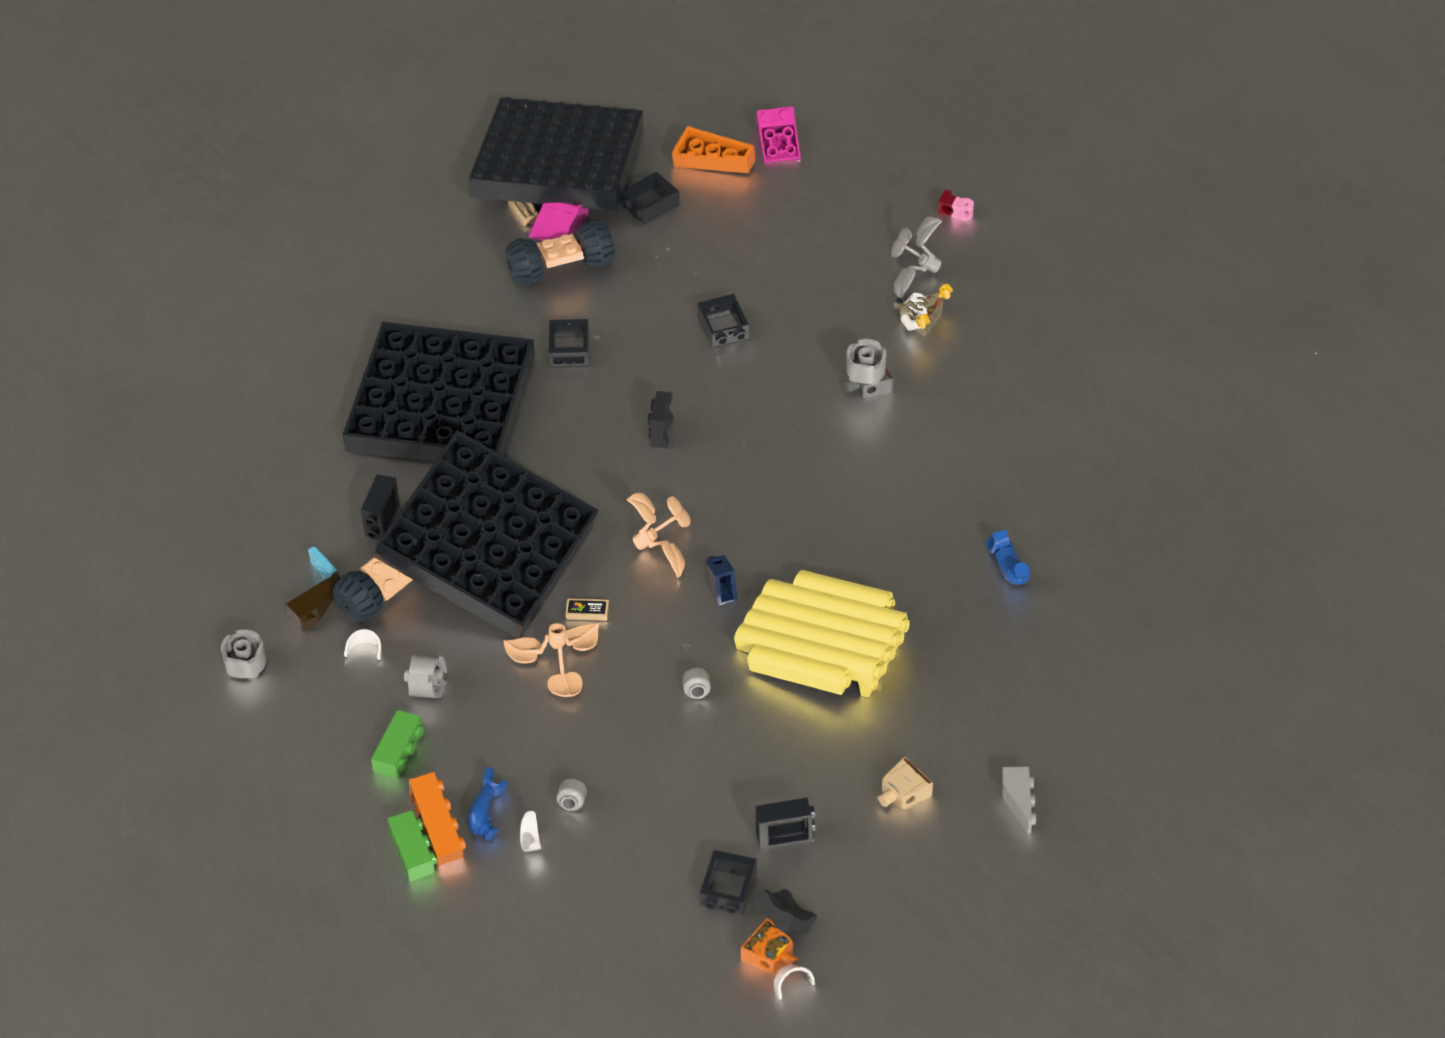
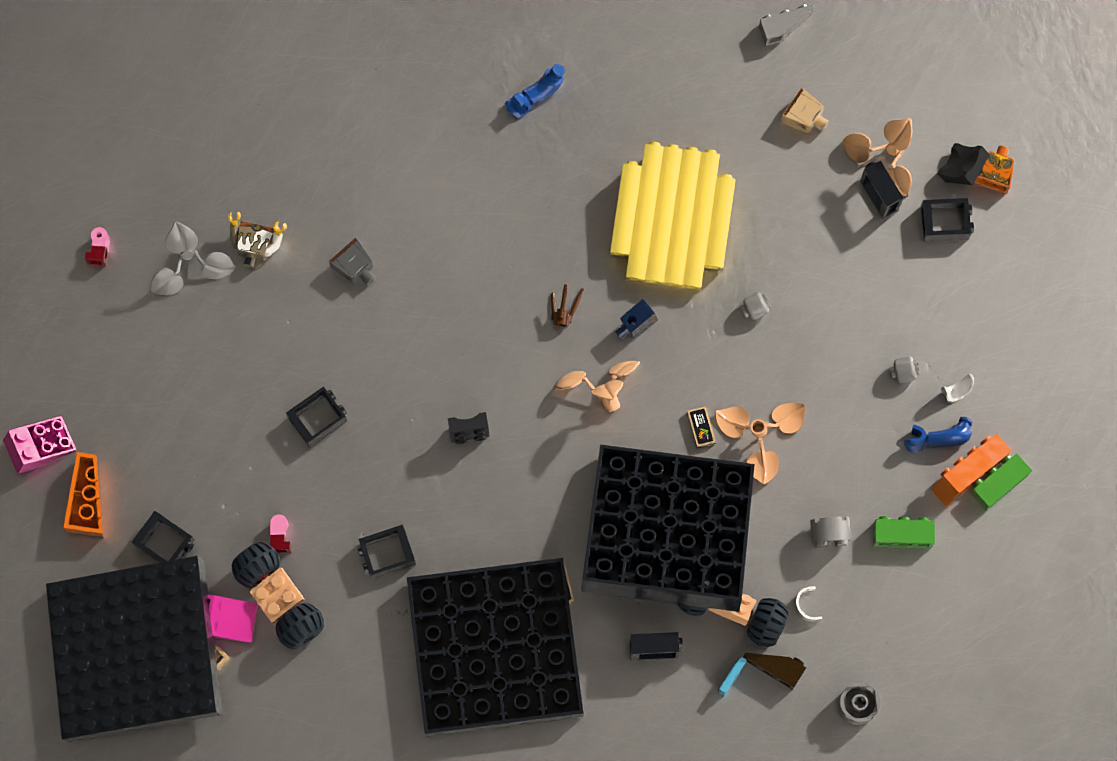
camera: 110 degrees left, 25 degrees up
white helmet [774,964,815,1000] -> none
light grey brick [846,339,886,385] -> none
none -> leg [270,514,291,553]
none -> reddish brown plant [551,284,584,327]
none -> light nougat plant [843,118,912,197]

